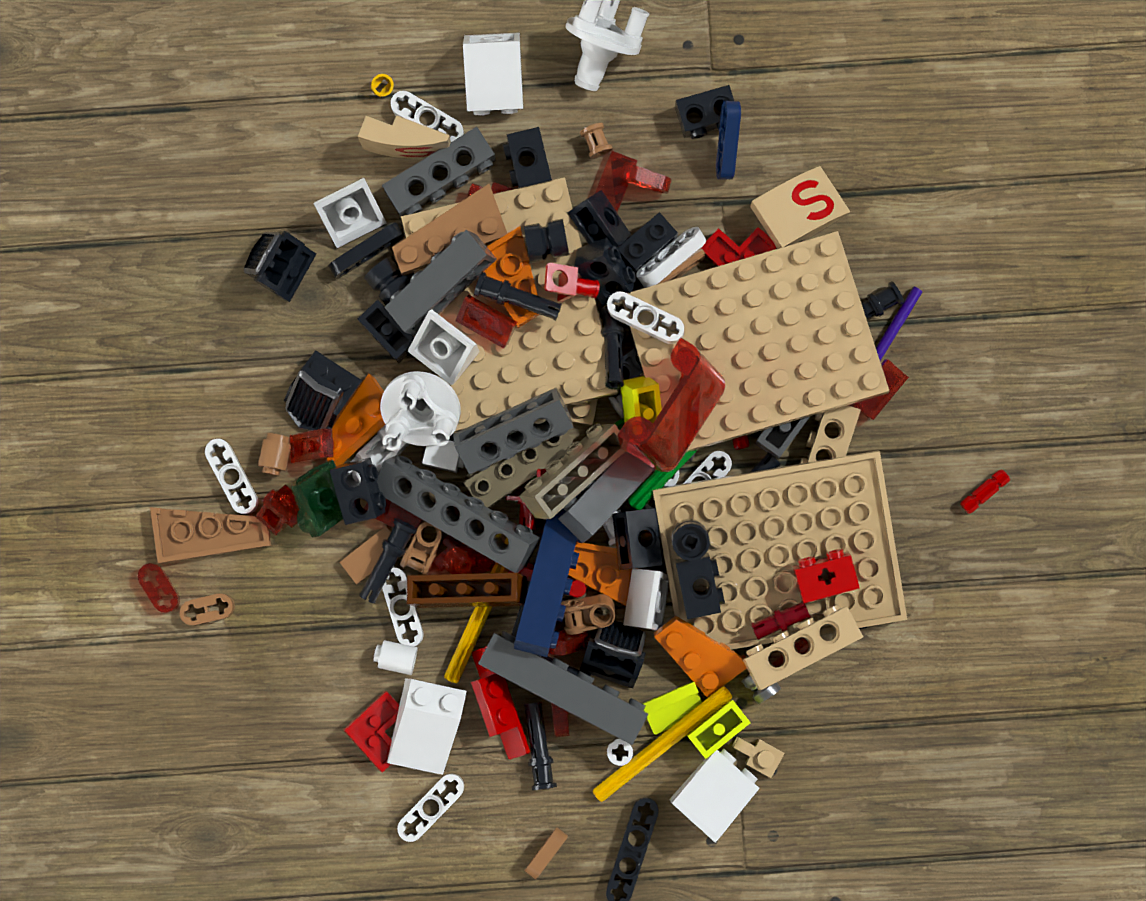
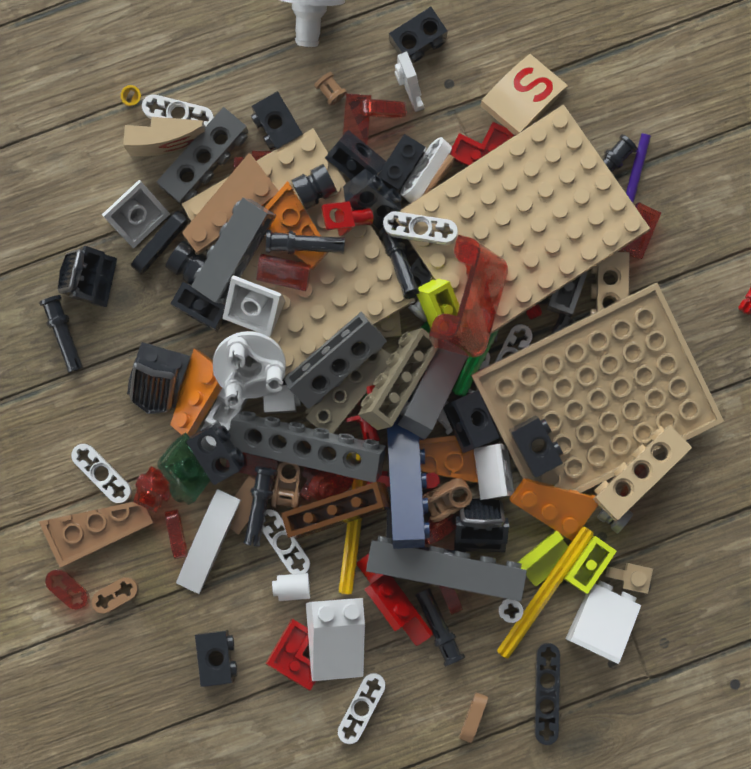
camera: 15 degrees left, 0 degrees up
medium nougat brick [258,433,291,476] -> none
clear red plate [290,429,334,463] -> none
white slope [463,33,523,115] -> none
black wheel [671,519,710,561] -> none
dark blue beam [716,101,741,180] -> none
dark red pin [751,601,811,640] -> none
red brick [793,549,860,603] -> none
none -> black pin [39,295,84,373]
none -> clear red beam [165,509,188,559]
none -> white slope [176,489,241,594]
none -> black brick [195,630,238,687]
none -> white wing [395,52,424,112]

